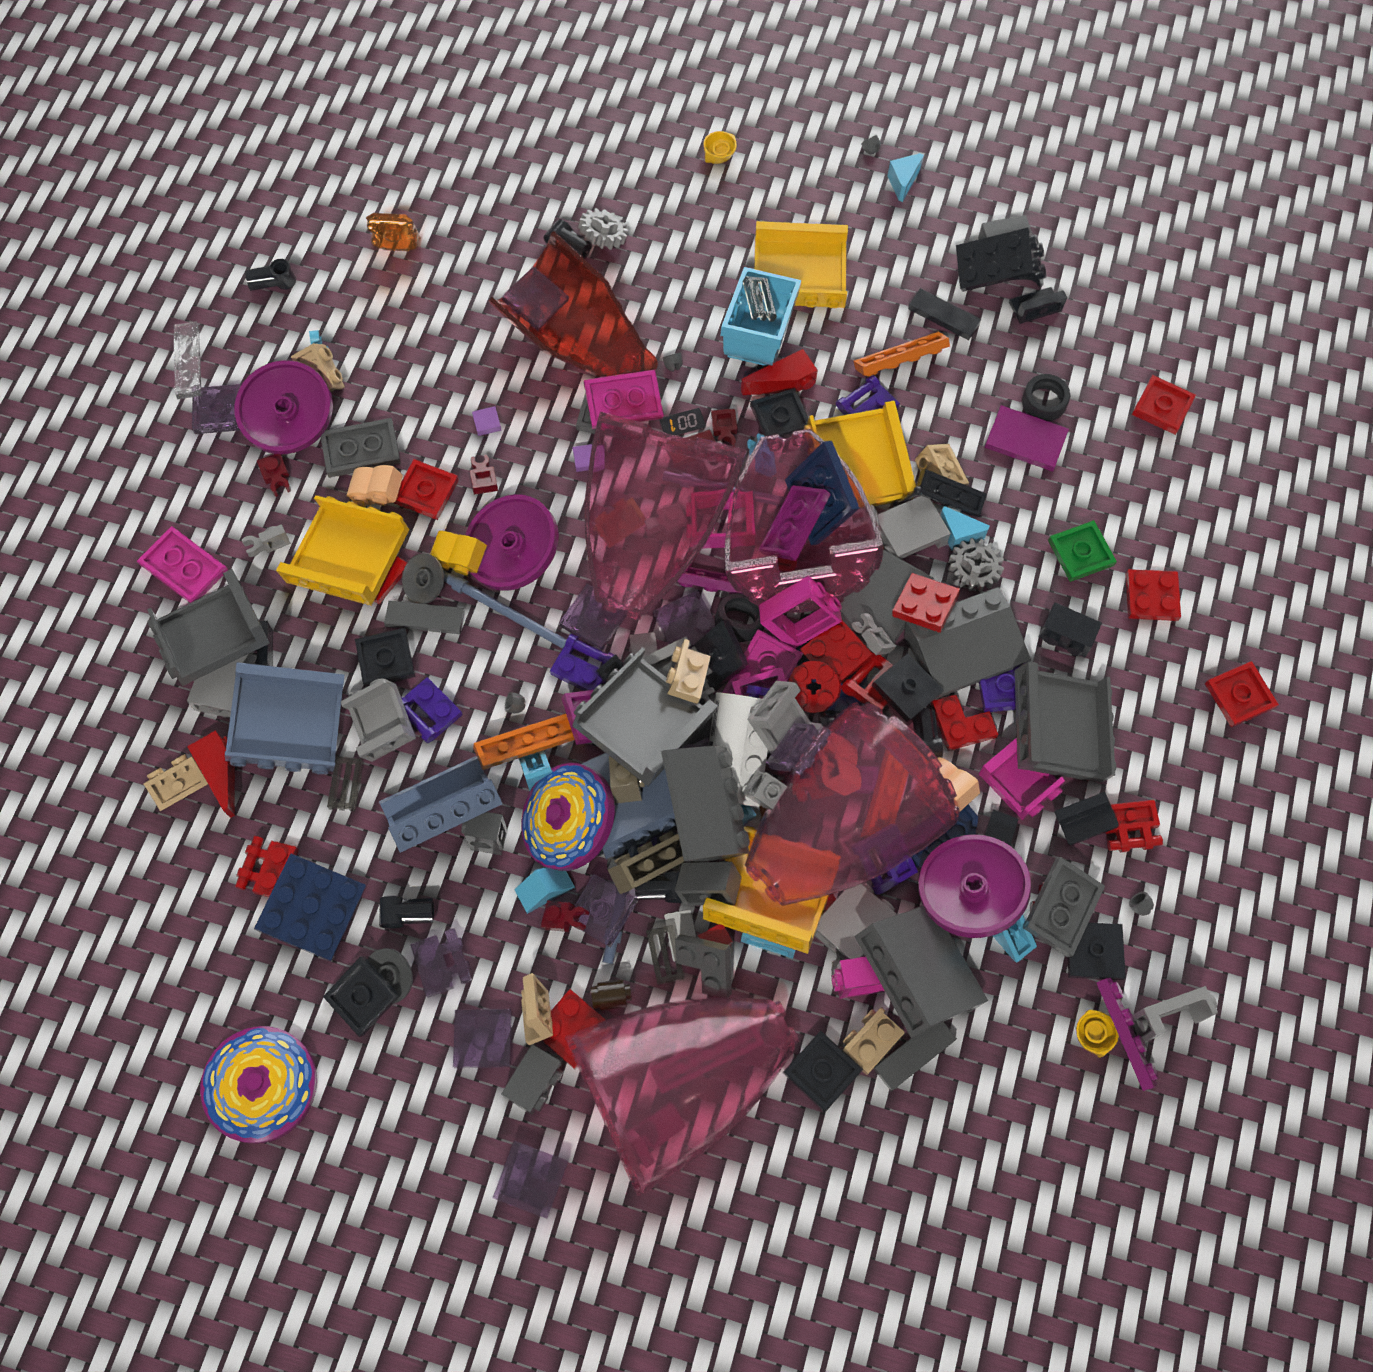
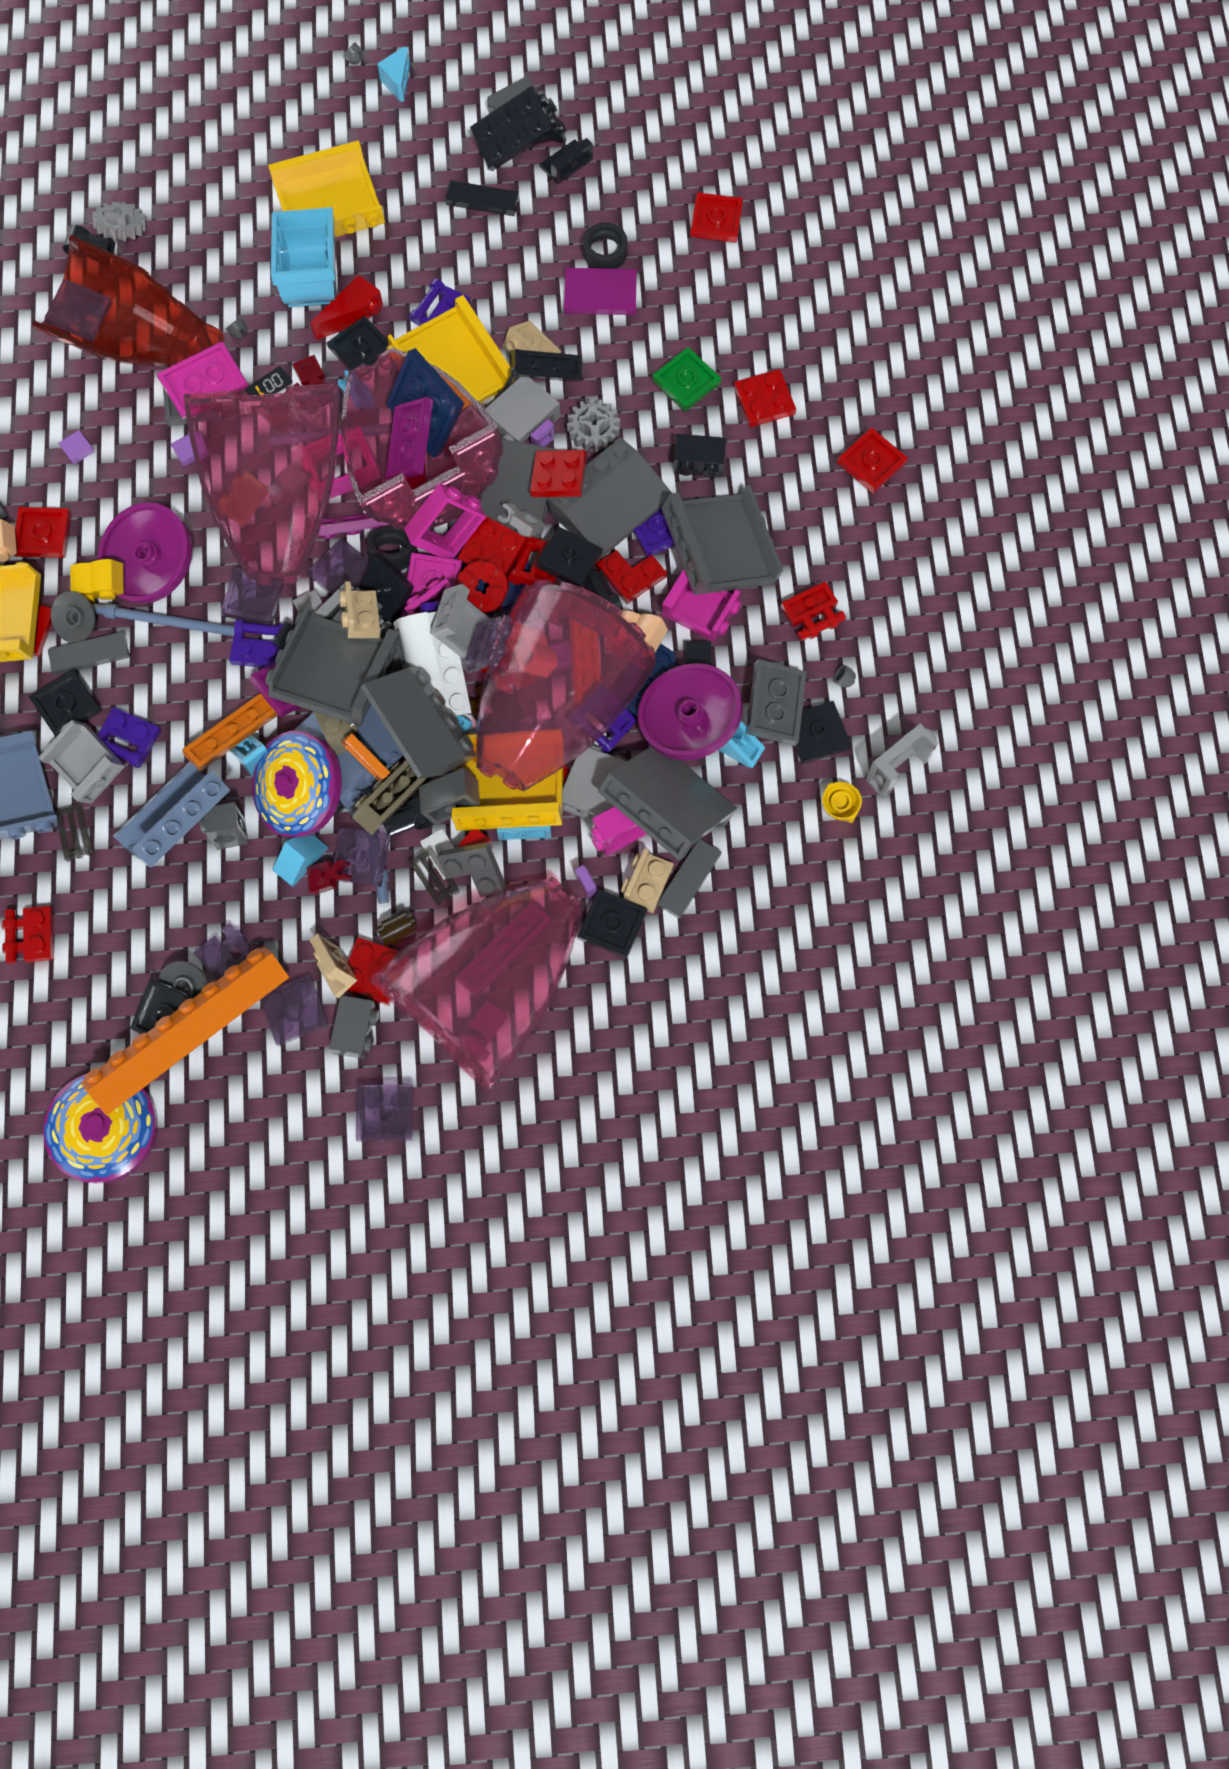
camera: 20 degrees left, 5 degrees up
dark blue plate [254,854,366,962] -> none
black piece [379,896,434,929] -> none
plate [469,454,498,495] -> none
dark grey hinge [505,692,526,714] -> none
yellow hat [703,131,737,164] -> none
clear smoke tile [742,276,777,322] -> none
light grey brick [742,771,789,811] -> none
orange plate [854,332,950,376] -> none
medium azure slope [940,506,990,551] -> none
black panel [1054,792,1119,846] -> none
magenta plate [1096,978,1159,1091] -> none
none -> orange brick [80,946,289,1116]
none -> orange tile [341,734,390,780]
none -> medium lavender tile [530,419,555,447]
none -> medium lavender tile [575,865,597,899]

